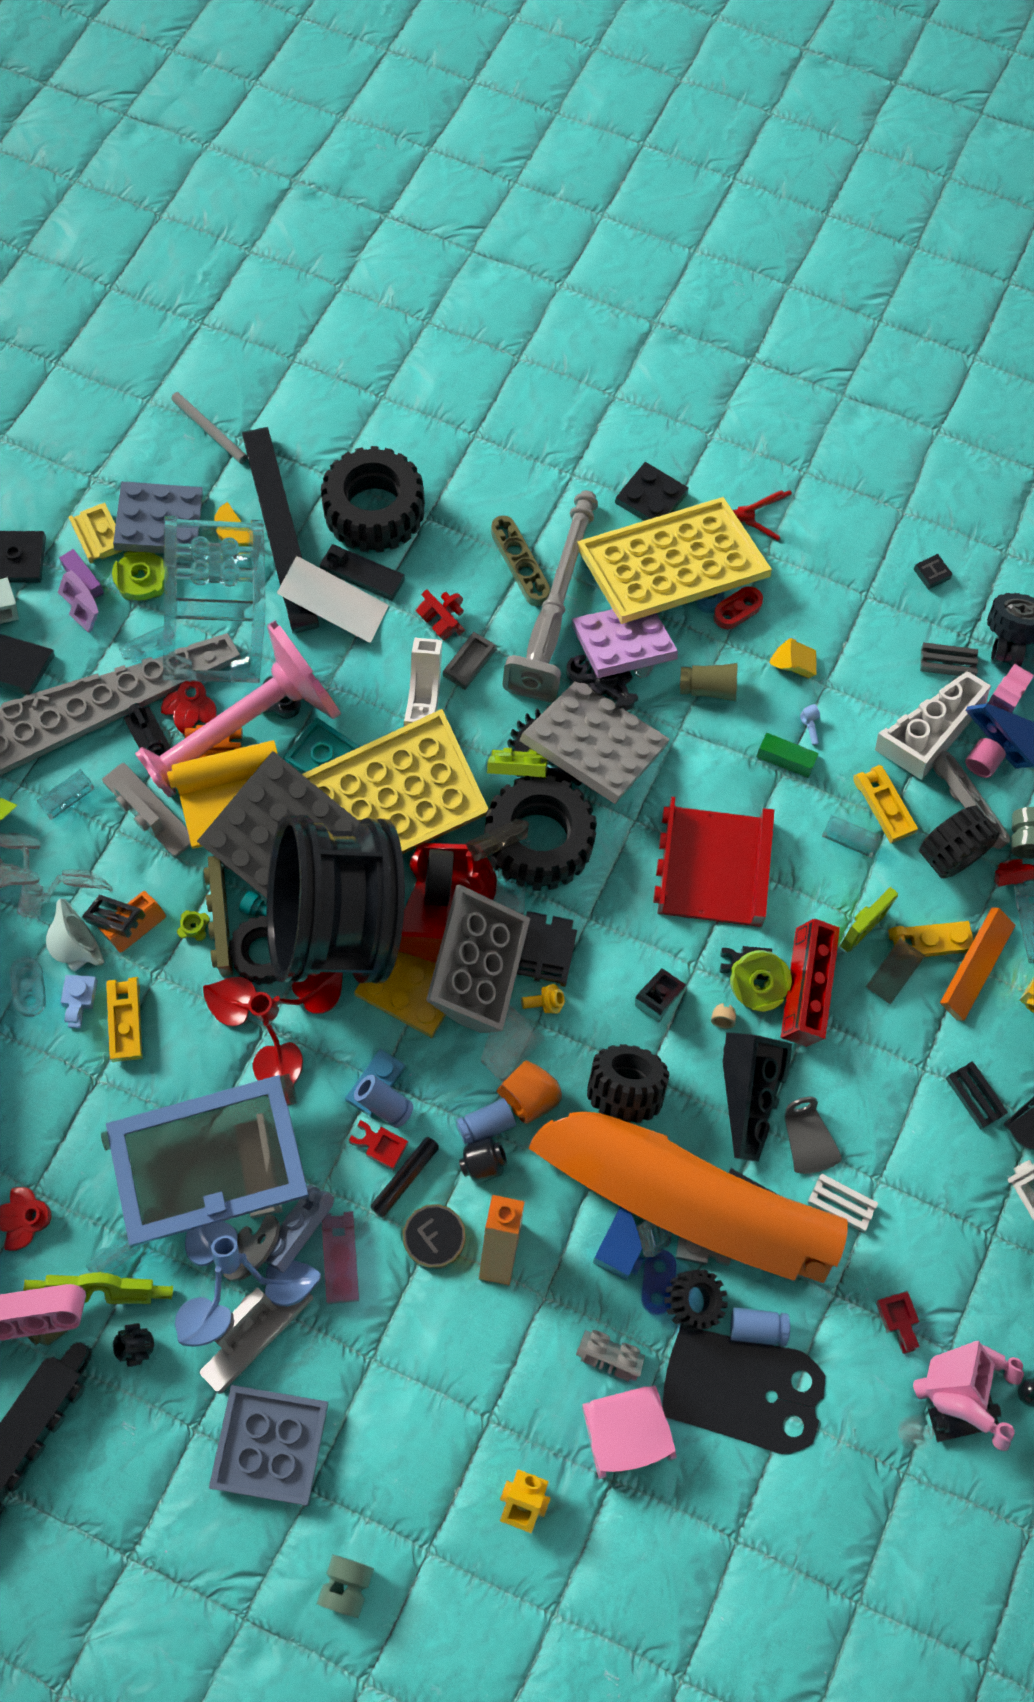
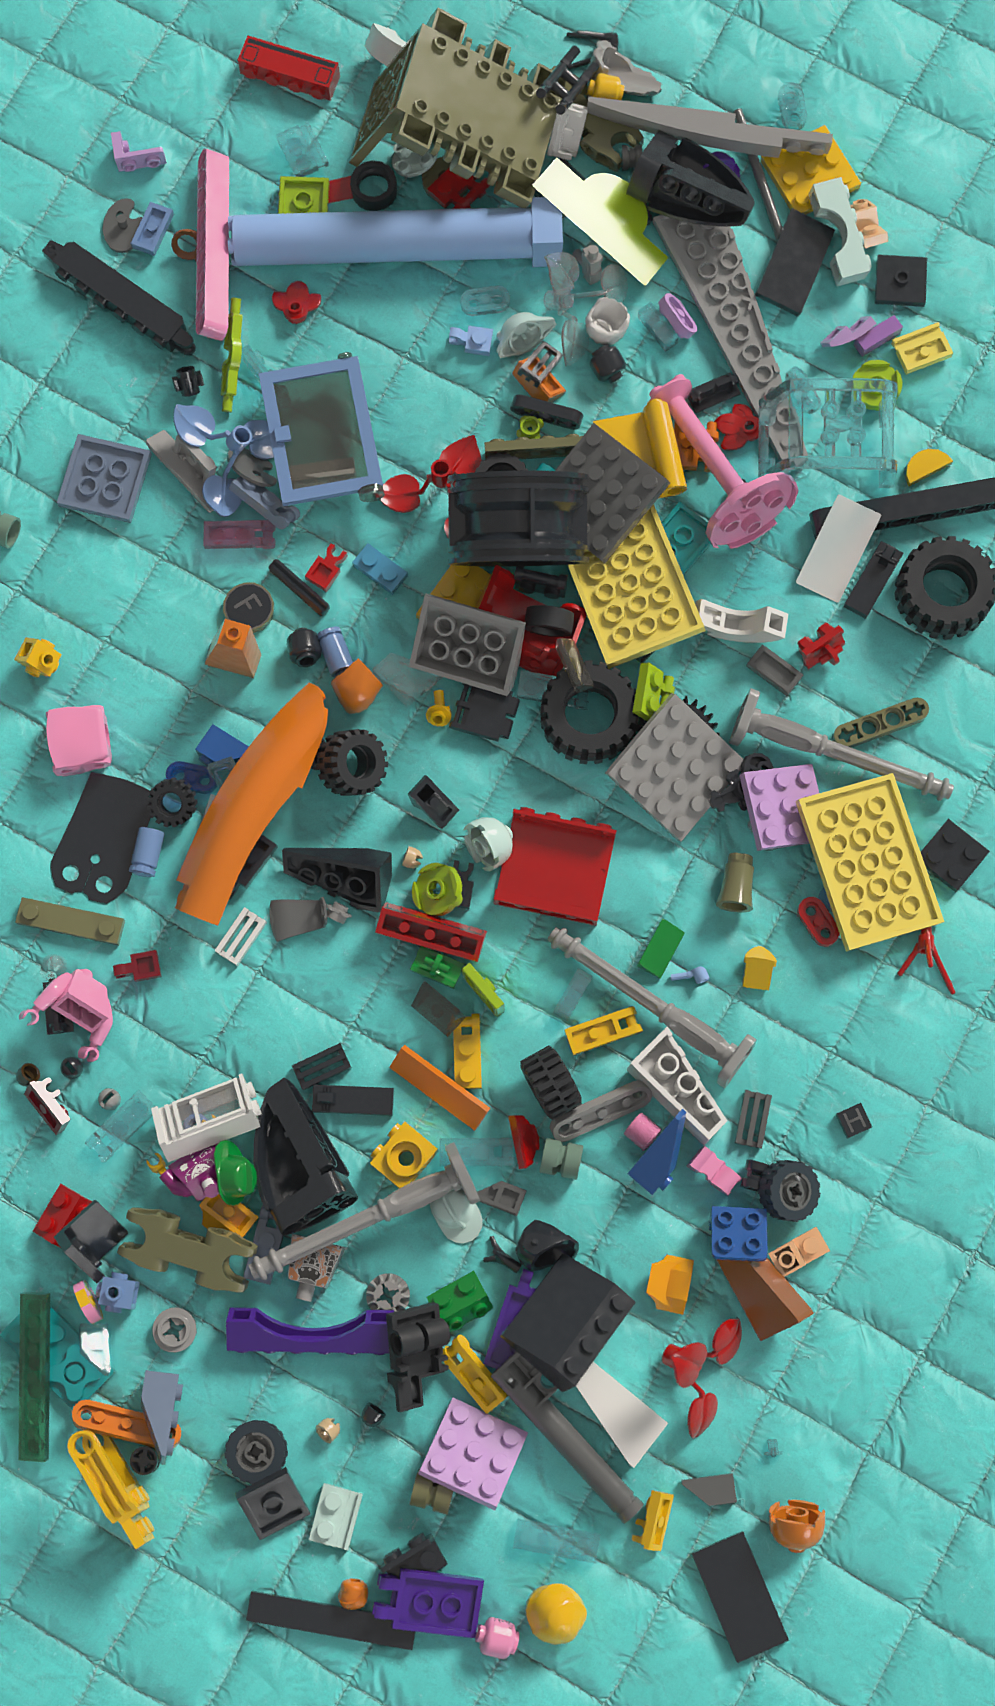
camera: 100 degrees right, 10 degrees up
light grey bracket [102,763,191,858] -> none
yellow plate [106,977,143,1062] -> none
sand blue plate [113,481,203,556] -> none
medium blue piece [354,1074,413,1128] -> none
light grey hinge [576,1330,645,1382] -> none
none -> olive plate [15,897,125,946]
none -> black hinge [312,1085,394,1116]
none -> light grey plate [326,902,352,924]
none -> green hips [410,946,465,989]
none -> light aqua cylinder [464,817,513,871]
none -> black beam [510,395,583,430]
none -> light grey piece [548,927,757,1089]
none -> white hair [585,297,630,346]
none -> black head [589,344,626,384]
none -> lavender plate [659,293,697,339]

